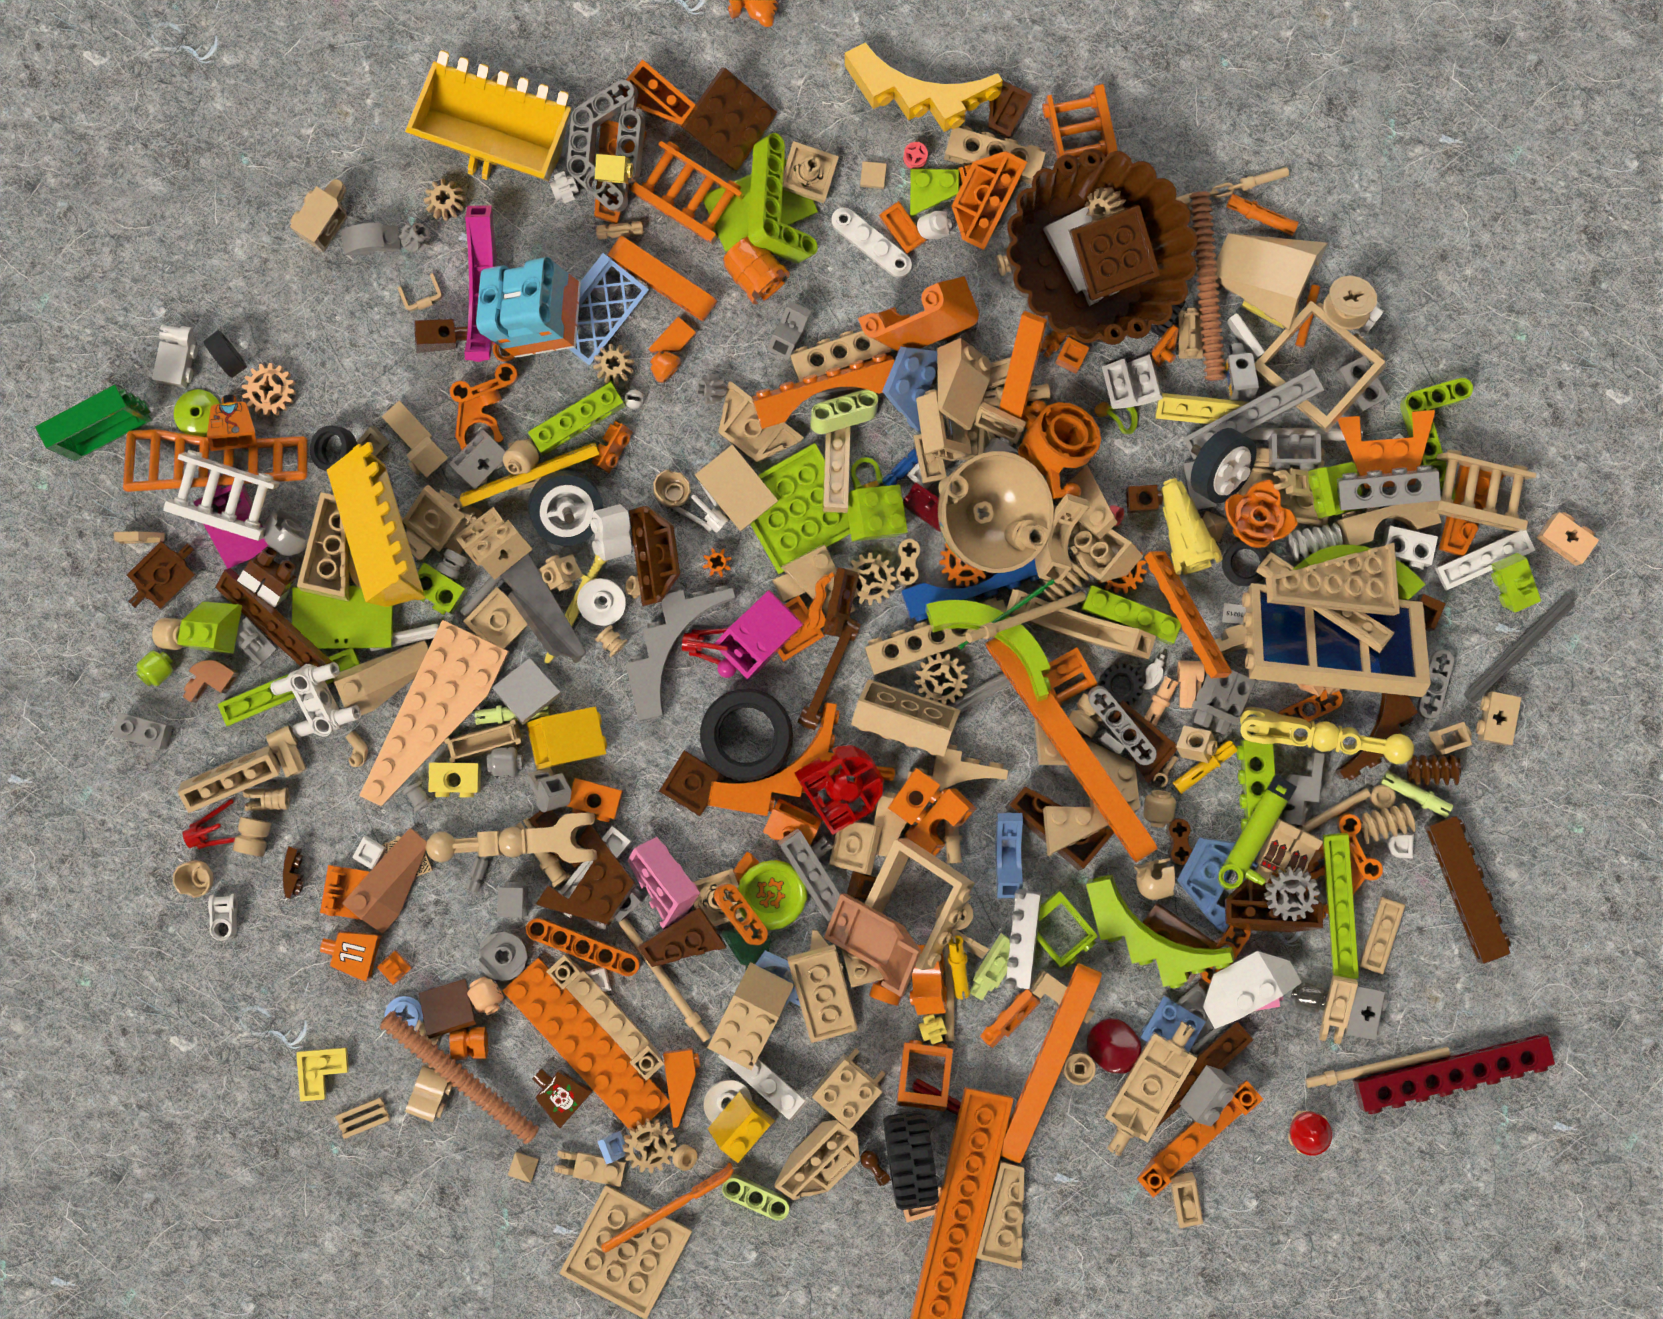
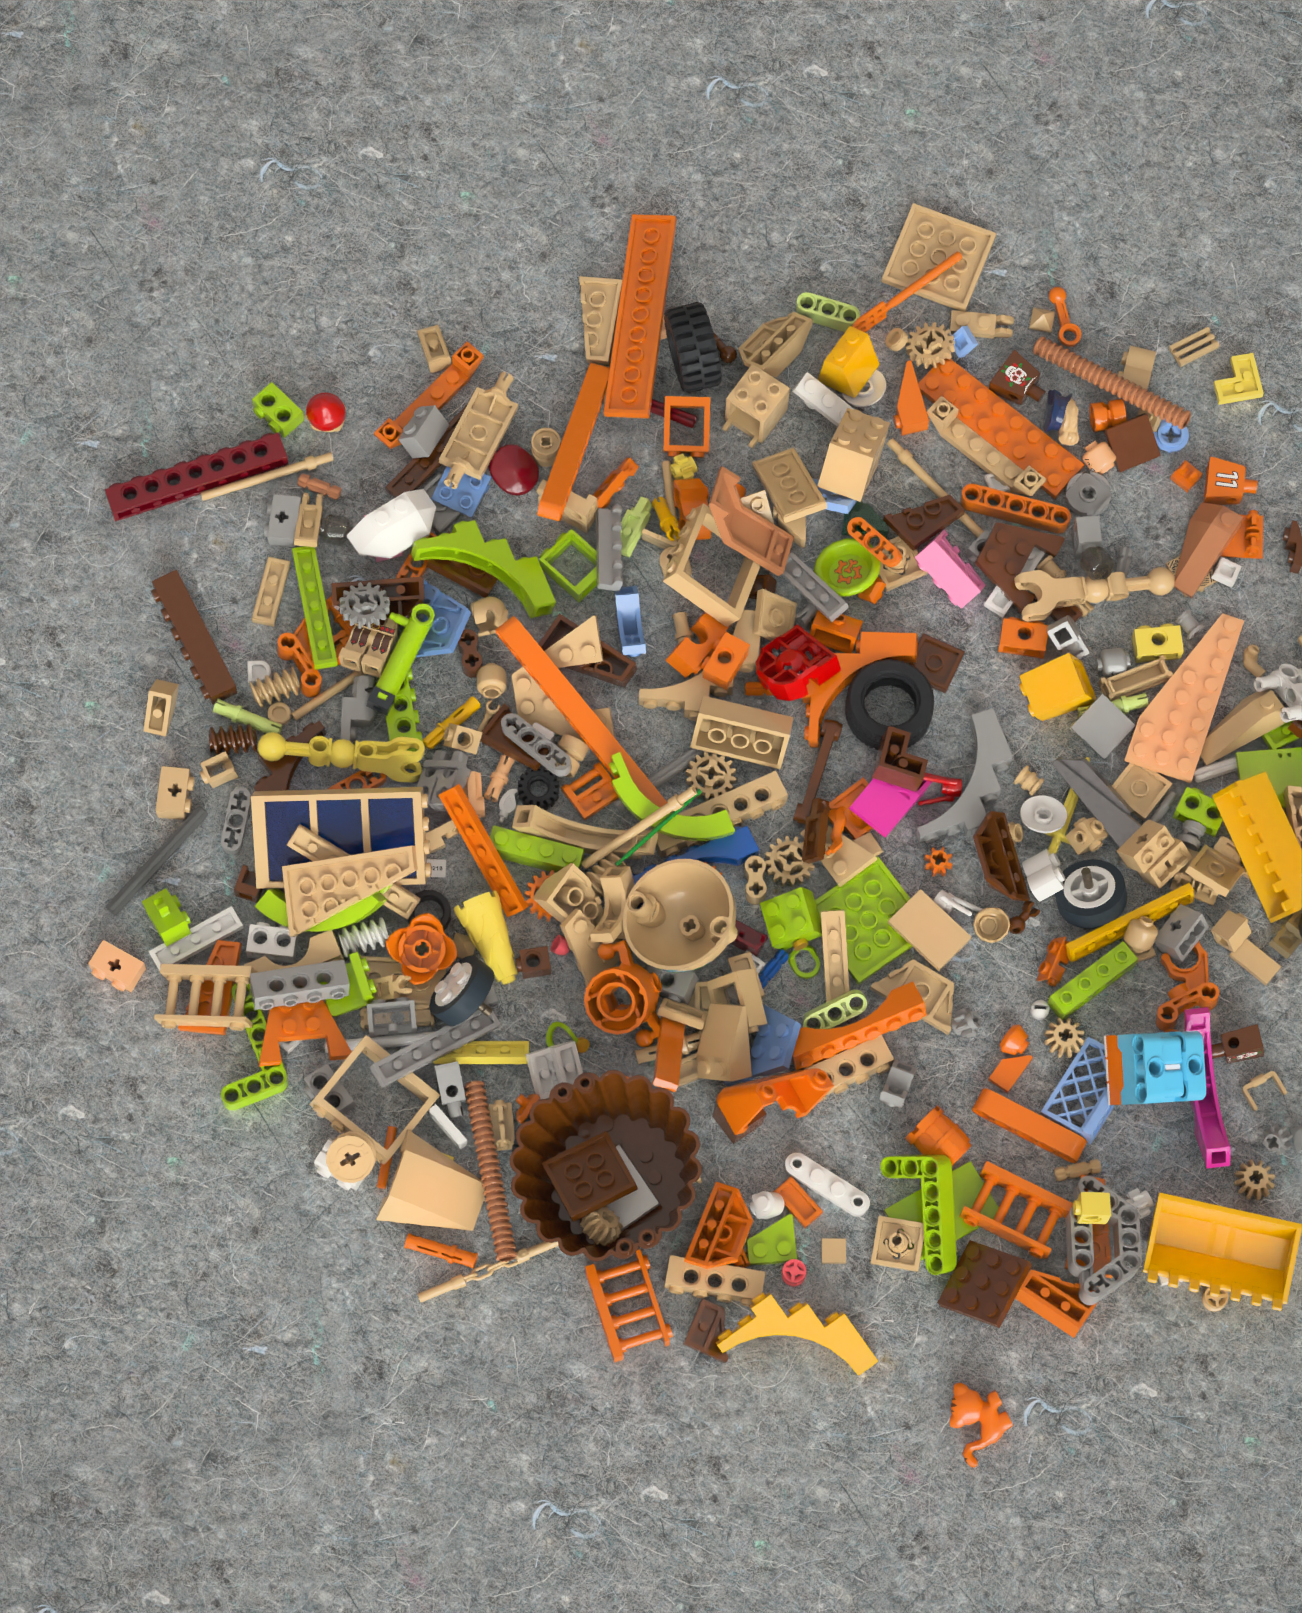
camera: 175 degrees right, 15 degrees down
none -> tan slope [144,679,179,737]
none -> lime brick [252,382,304,438]
none -> nougat axle [297,474,342,500]
none -> reddish brown brick [872,726,928,792]
none -> reddish brown arm [1009,900,1040,934]
none -> piece [1043,389,1080,445]
none -> orange piece [1048,287,1081,347]
none -> clear smoke head [1080,546,1114,580]

